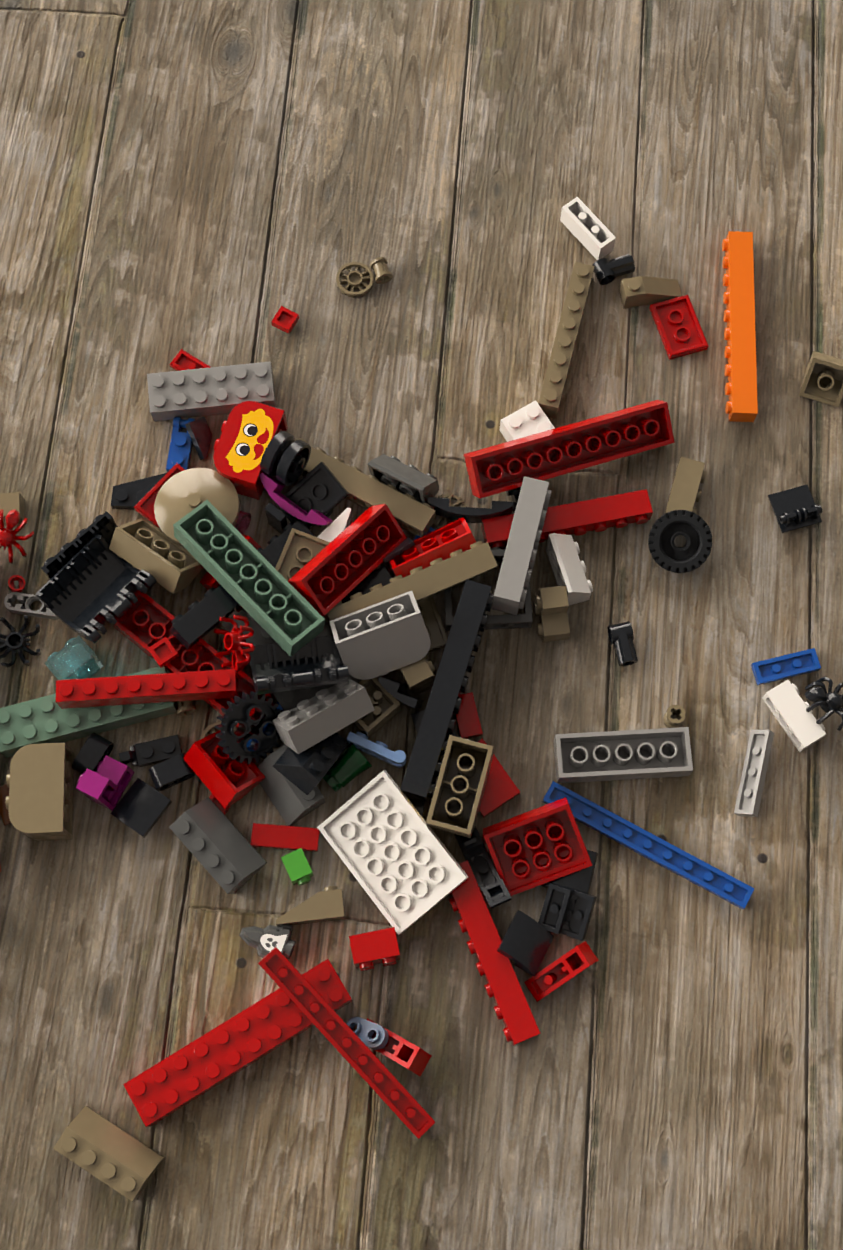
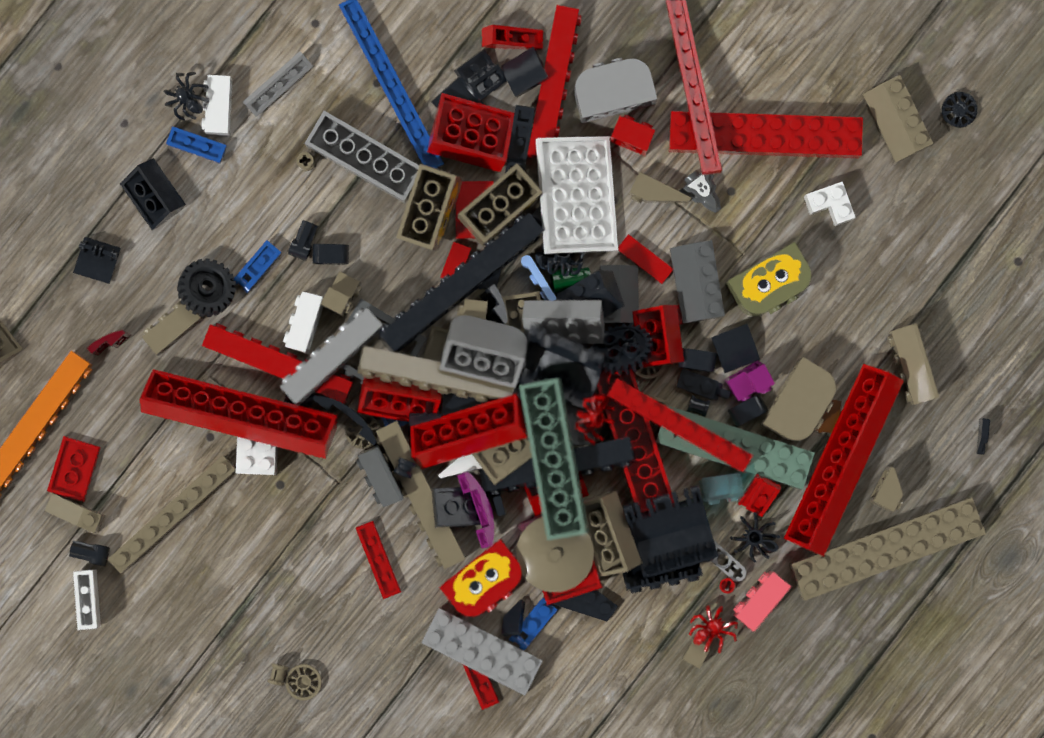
camera: 145 degrees left, 15 degrees up
red plate [148,636,179,668] -> none
black wheel [260,431,311,486] -> none
red plate [271,306,299,334] -> none
bright green brick [281,848,314,886] -> none
sand blue plate [346,1017,389,1050] -> none
red slope [367,1018,432,1077] -> none
none -> dark red slope [87,330,131,356]
none -> black slope [120,158,186,230]
none -> blue plate [233,240,282,293]
none -> black beam [312,244,349,265]
none -> red tile [355,521,401,599]
none -> black wheel [393,457,417,478]
none -> dark tan brick [396,164,462,250]
none -> black animal [535,243,585,277]
none -> light grey brick [575,58,657,123]
none -> black bush [687,395,710,417]
none -> brick [725,242,811,316]
none -> red plate [738,473,781,517]
none -> white brick [804,182,856,226]
none -> black wheel [941,92,978,128]

